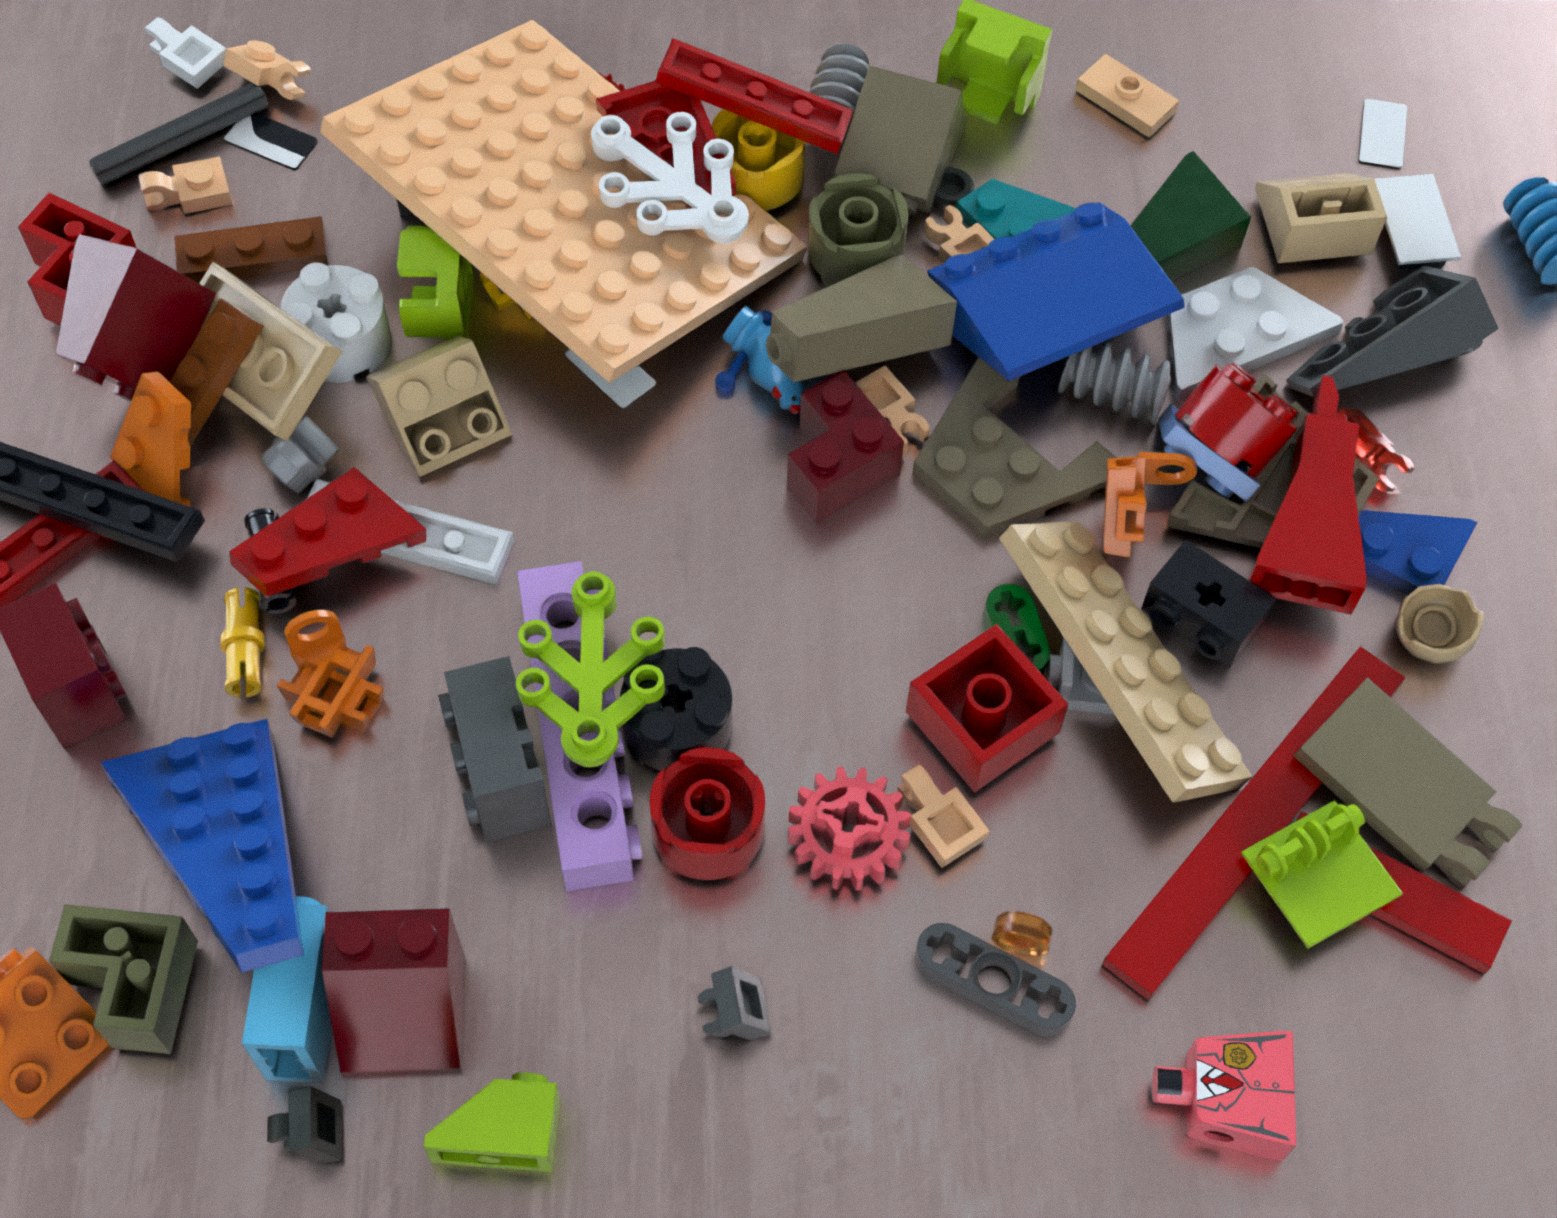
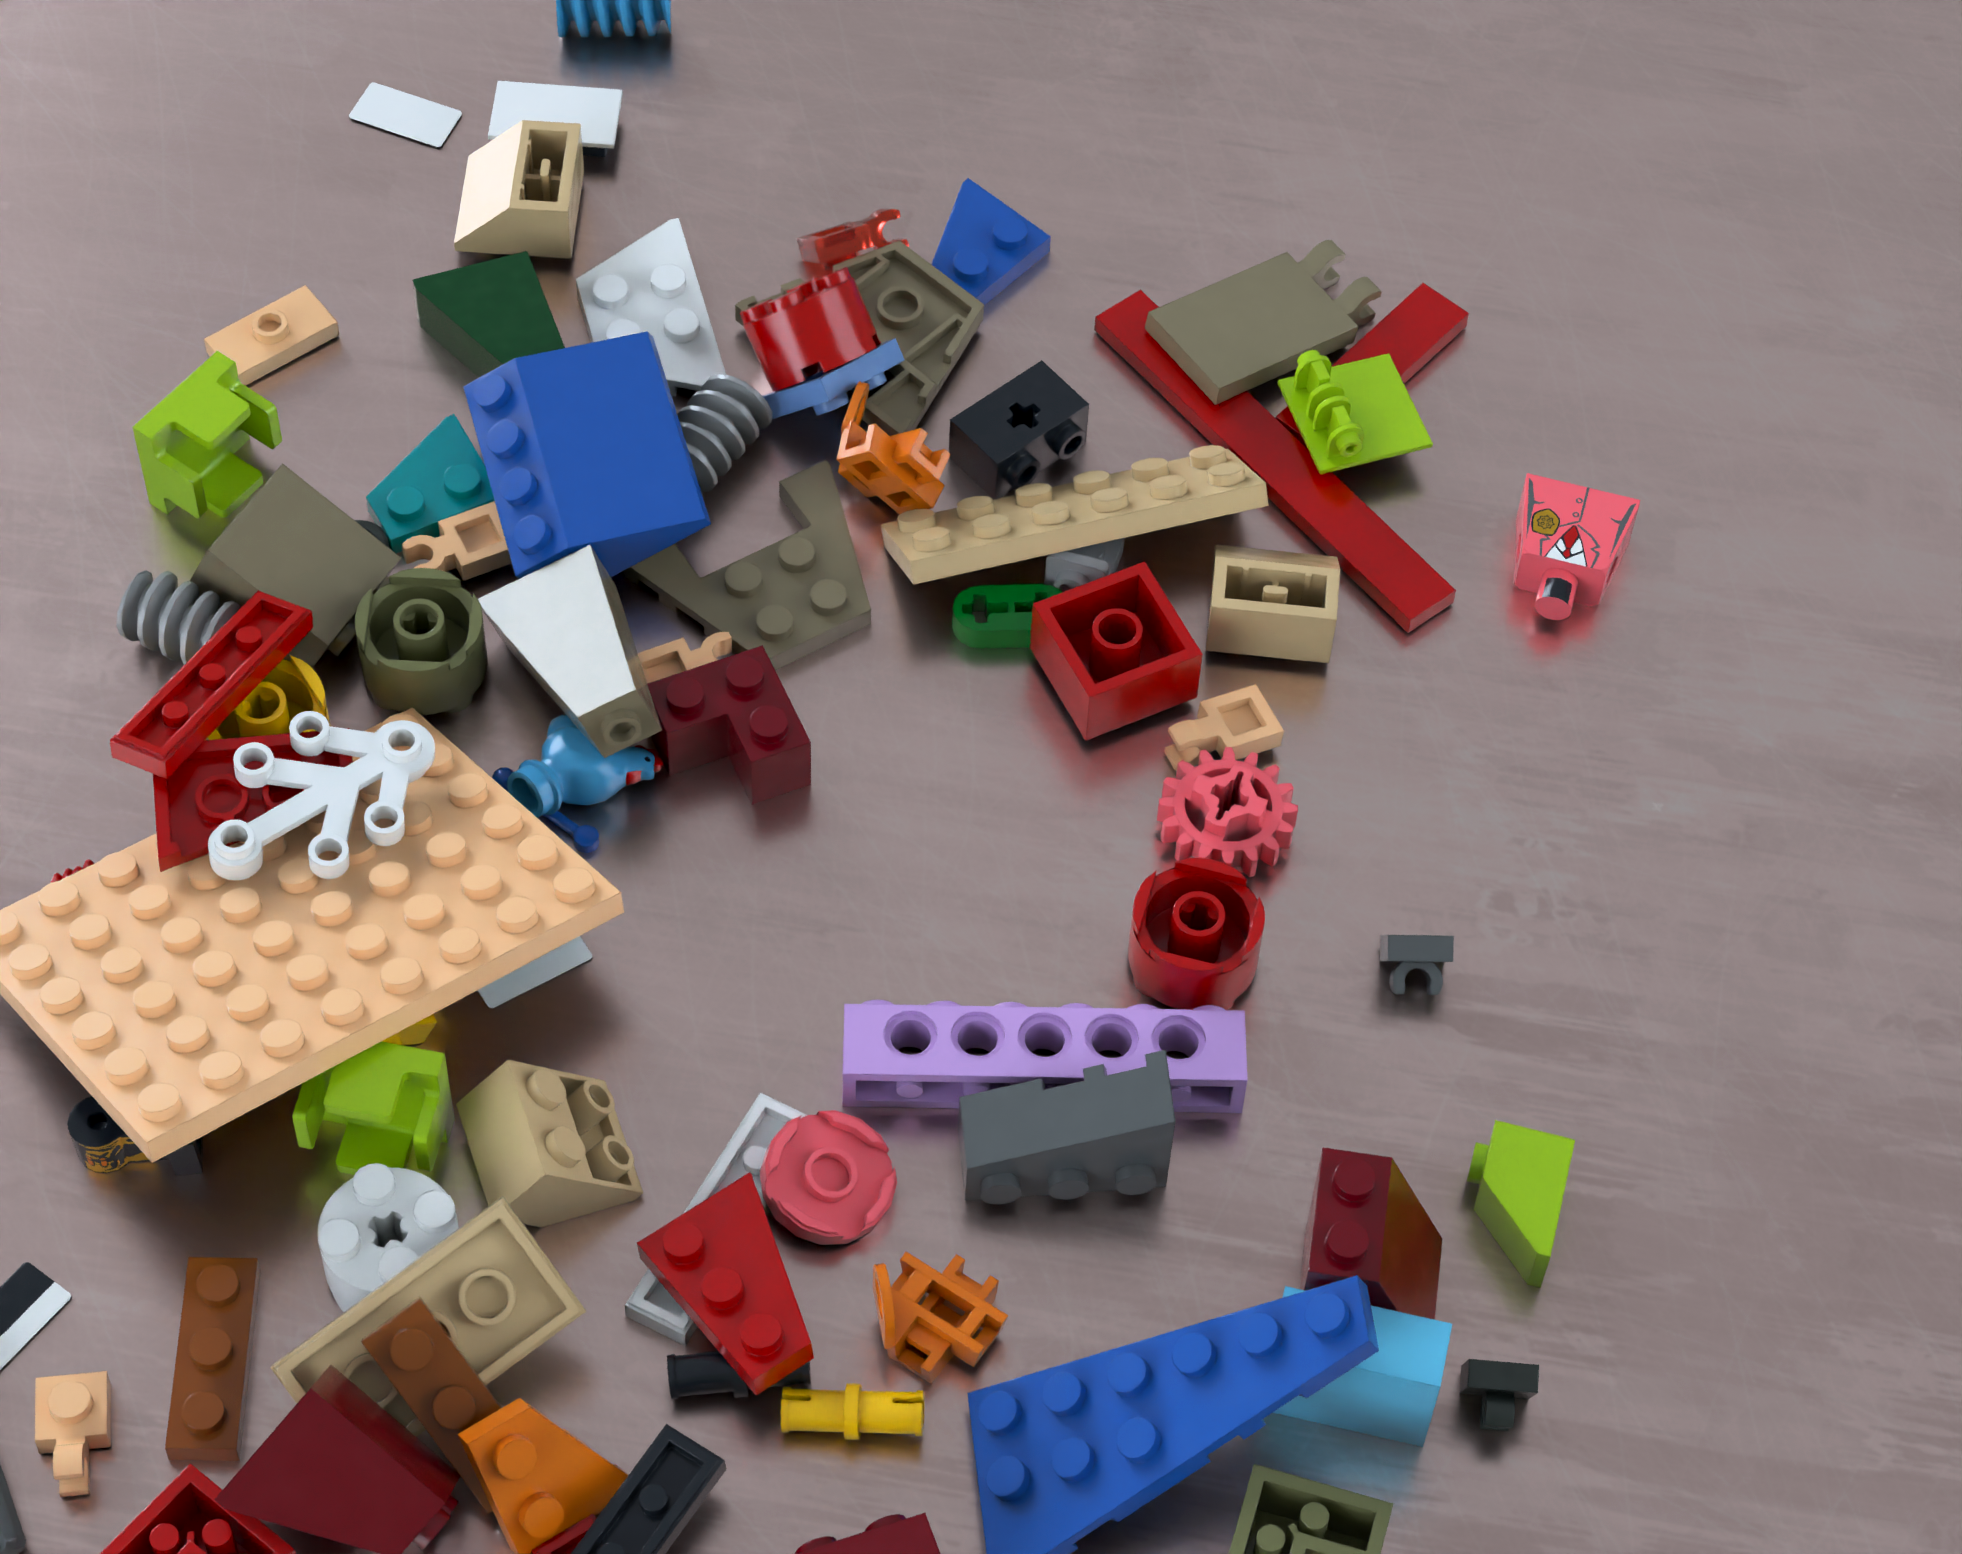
camera: 80 degrees left, 5 degrees down
light grey piece [262,416,340,493] -> none
lime plant [516,571,665,767] -> none
black brick [620,647,732,771] -> none
dark grey beam [915,923,1076,1037] -> none
clear orange tile [992,911,1053,956] -> none
red piece [1247,375,1367,615] -> none
dark grey wedge [1286,265,1499,397] -> none
tan hair [1395,584,1484,664] -> none
none -> coral tile [760,1110,897,1245]
none -> tan slope [1205,544,1340,663]

